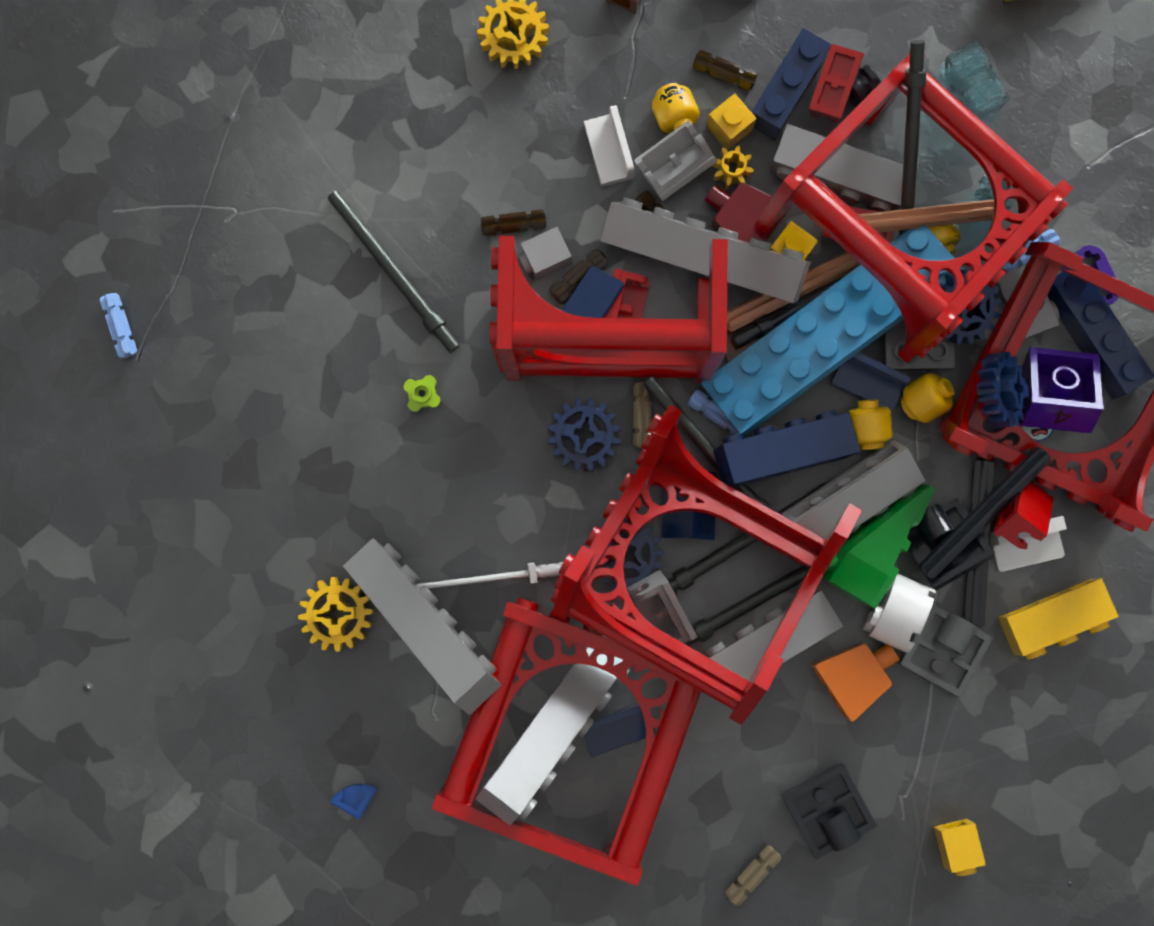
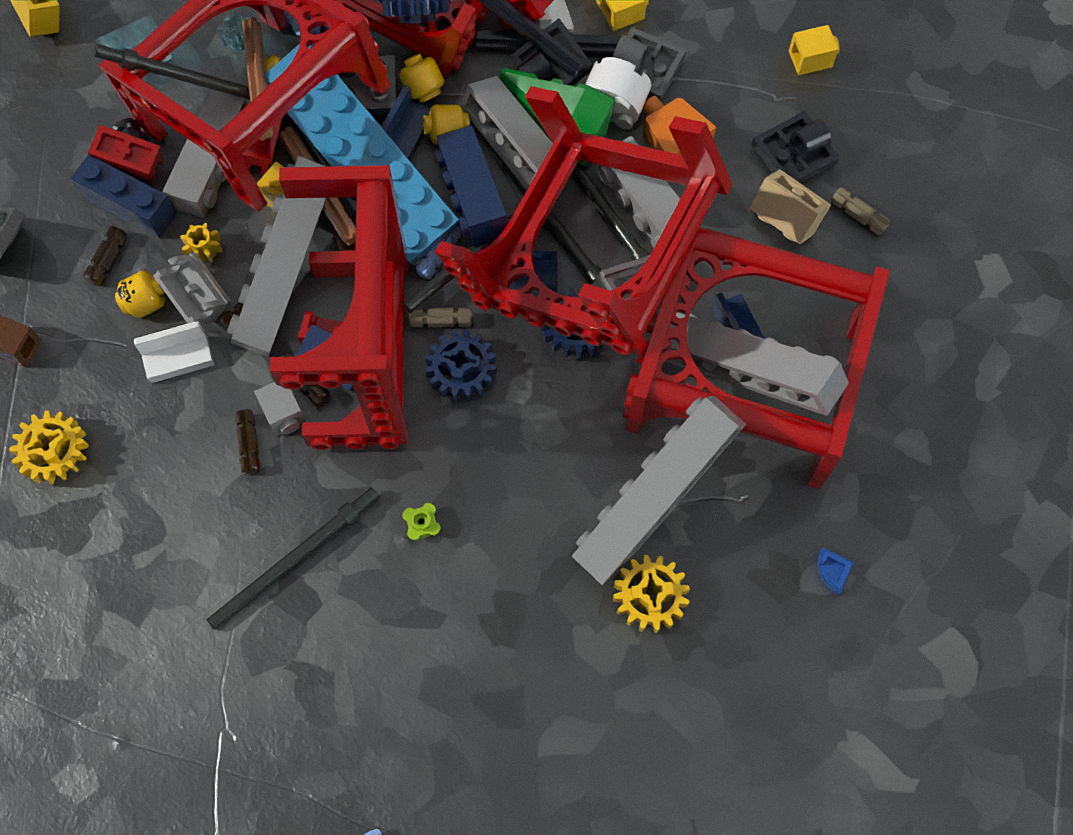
camera: 95 degrees left, 15 degrees down
white sword [417,562,563,589] -> none
dark red torso [704,182,790,243] -> none
yellow brick [706,93,757,151] -> none
none -> tan brick [749,169,831,244]

